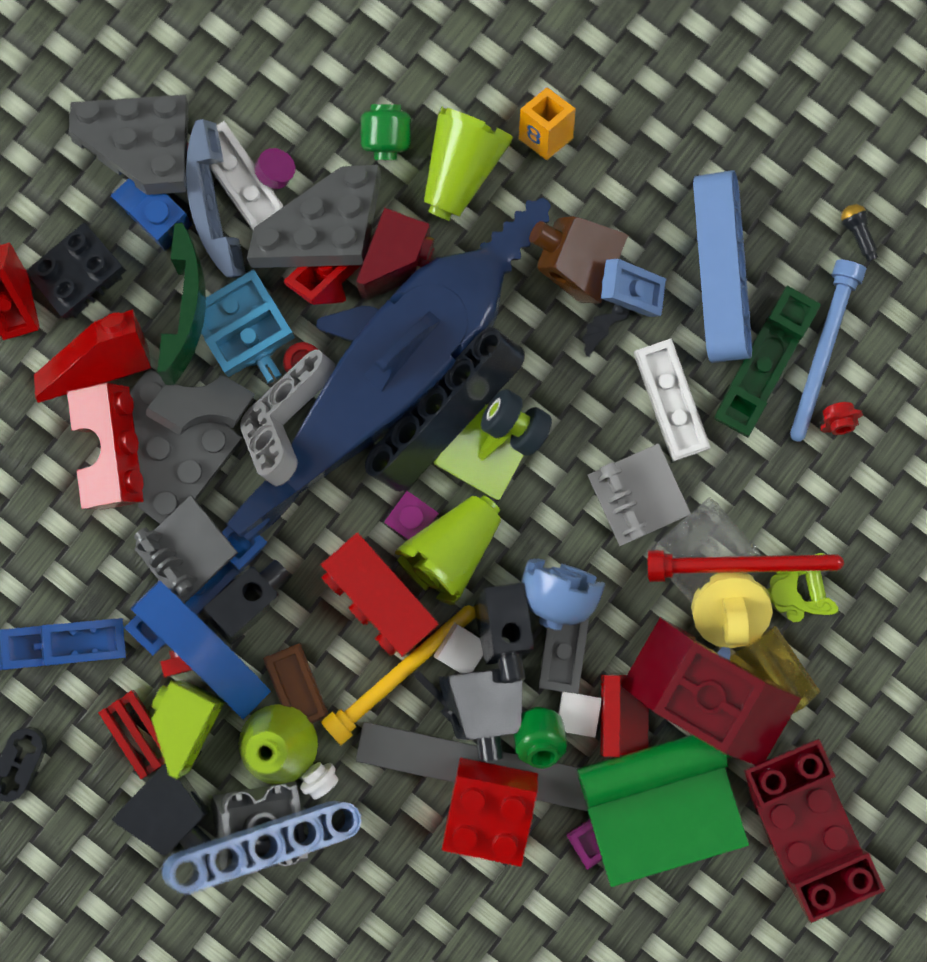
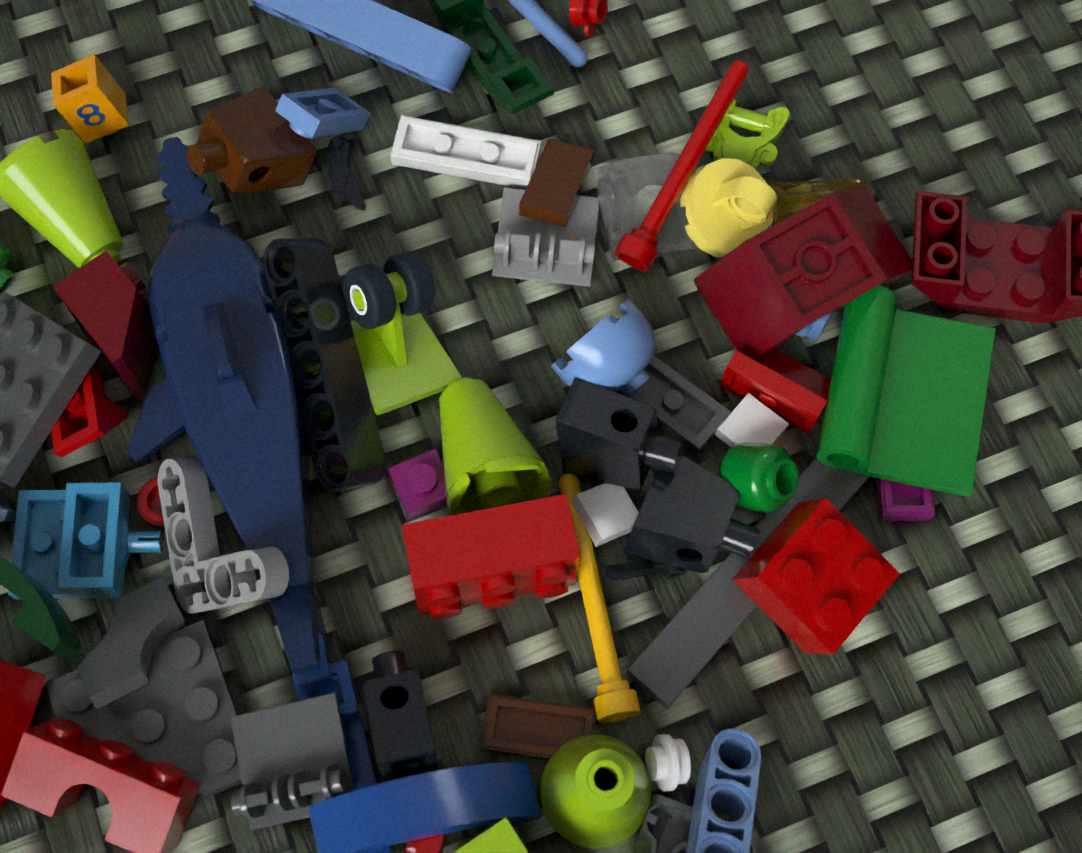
camera: 60 degrees left, 15 degrees down
none -> reddish brown tile [519,139,594,227]

